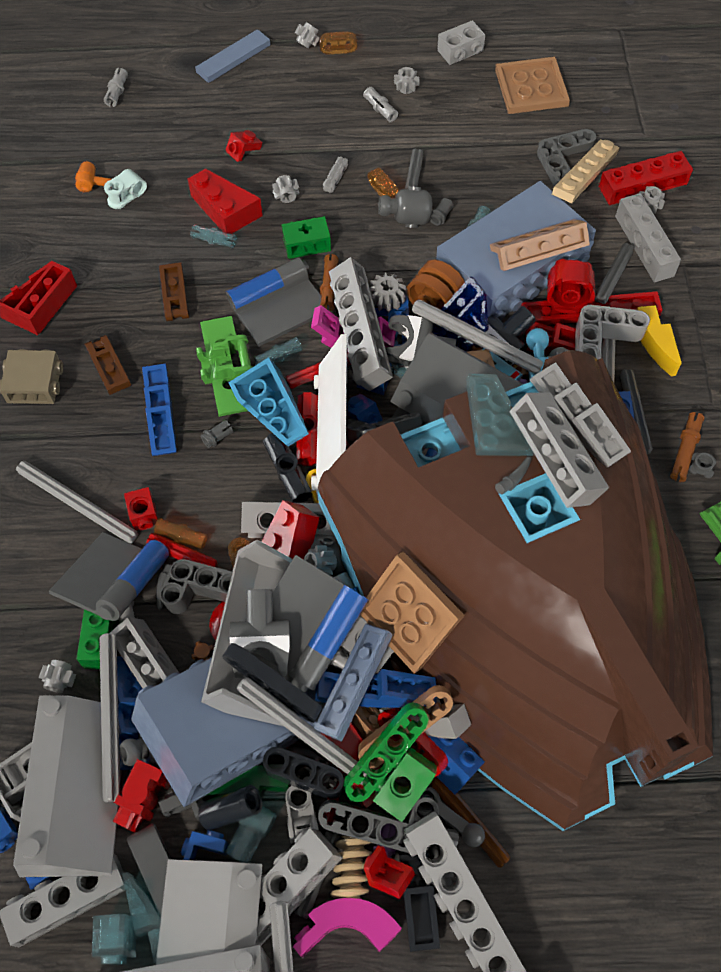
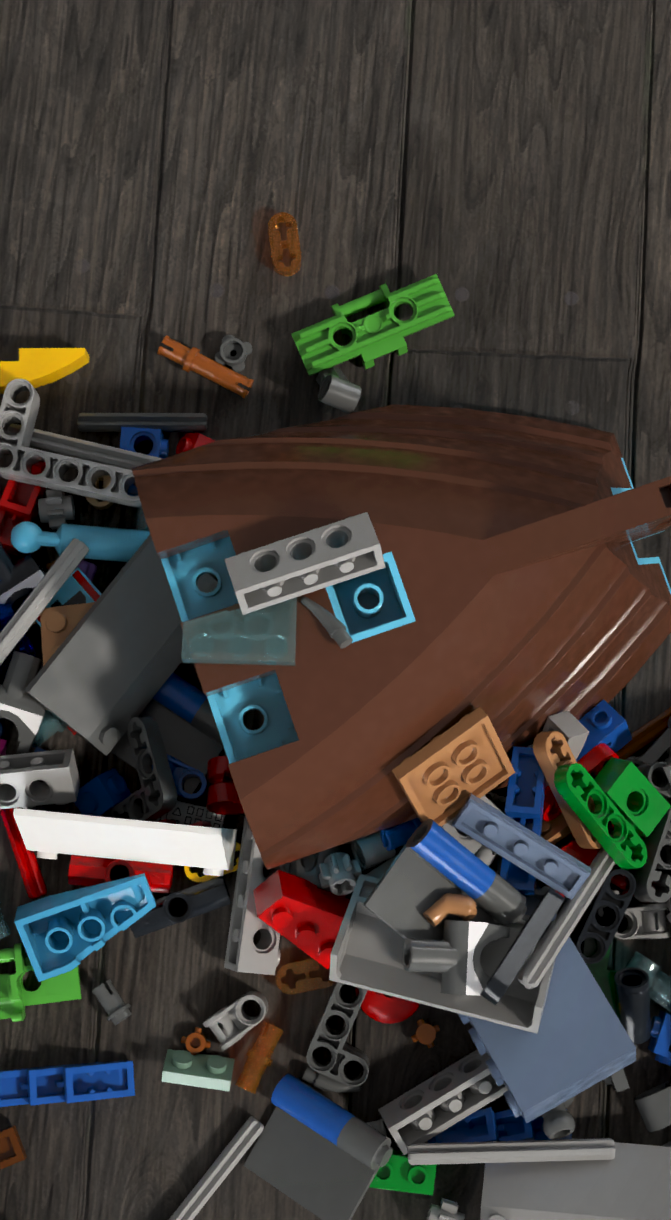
camera: 85 degrees left, 20 degrees up
red hips [112,759,170,833] -> none
red brick [124,487,159,530] -> none
red axle [146,533,218,568] -> none
light grey slope [530,362,631,468] -> none
none -> sand green plate [161,1049,235,1092]
none -> dark orange piece [181,1027,211,1055]
none -> light grey piece [202,991,268,1051]
none -> dark grey piece [316,366,361,414]
none -> medium nougat arm [423,893,477,927]

